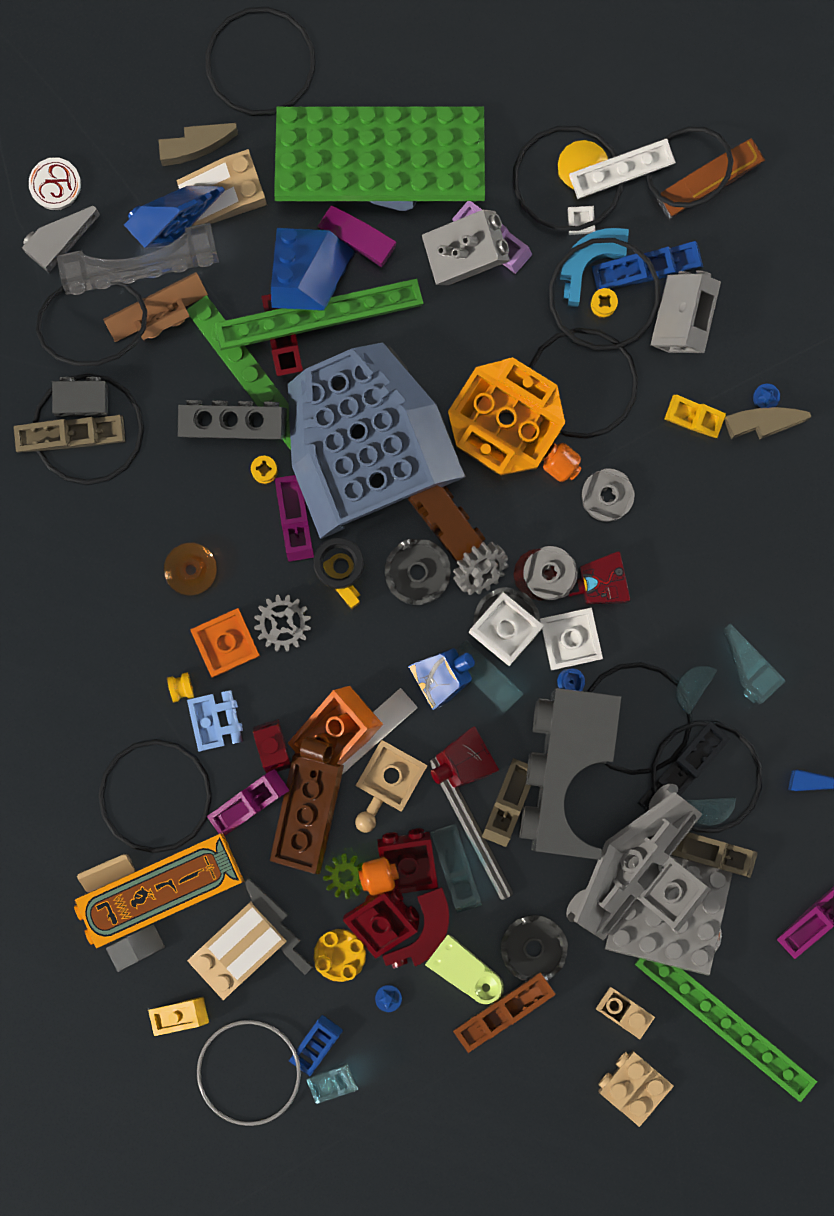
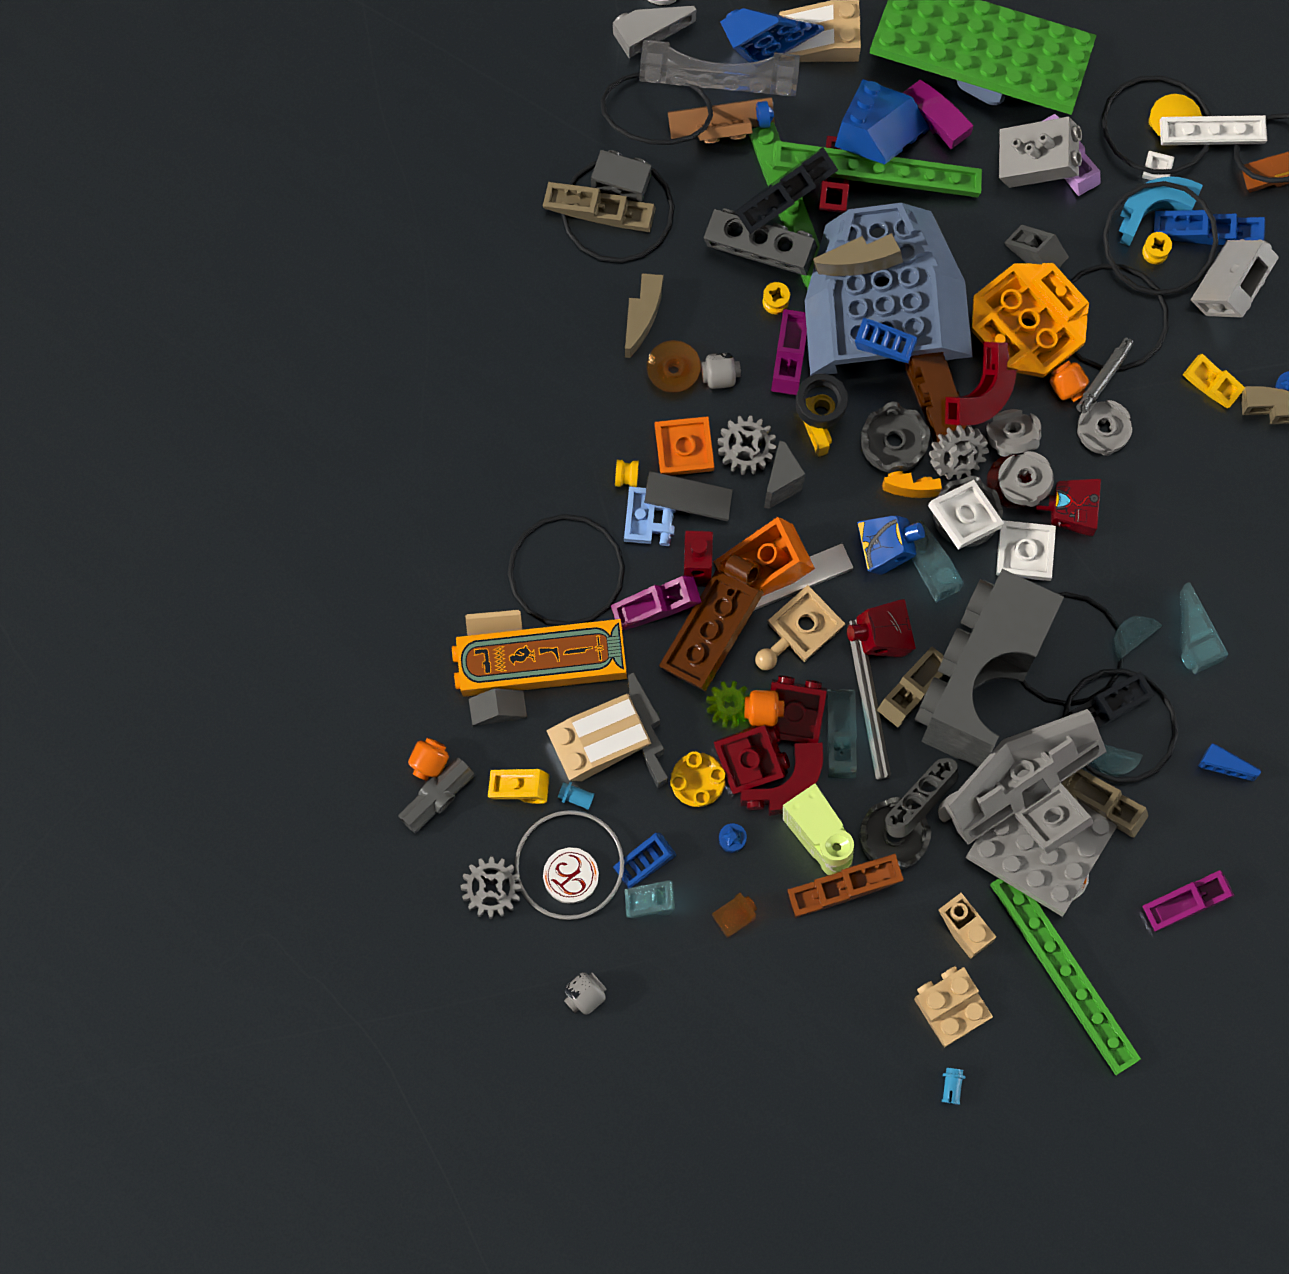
camera: 15 degrees right, 10 degrees down
none -> dark grey piece [398,757,475,834]
none -> orange head [408,737,449,781]
none -> light grey gear [461,857,522,919]
none -> white tile [543,847,599,904]
none -> dark azure pin [558,782,595,810]
none -> light grey head [564,972,607,1015]
none -> dark tan slope [625,274,663,358]
none -> dark grey piece [644,471,733,521]
none -> light grey head [701,353,741,389]
none -> clear orange bracket [712,892,757,938]
none -> black slope [735,147,838,234]
none -> blue tile [756,101,774,129]
none -> dark grey slope [764,441,805,509]
none -> dark tan slope [813,233,903,276]
none -> blue slope [855,318,917,363]
none -> light orange slope [882,471,942,498]
none -> dark grey beam [885,758,959,838]
none -> dark azure pin [942,1068,966,1105]
none -> dark red arch [945,342,1016,425]
none -> light grey plate [987,409,1041,457]
none -> dark grey slope [1004,225,1069,269]
none -> dark grey piece [1076,338,1134,413]

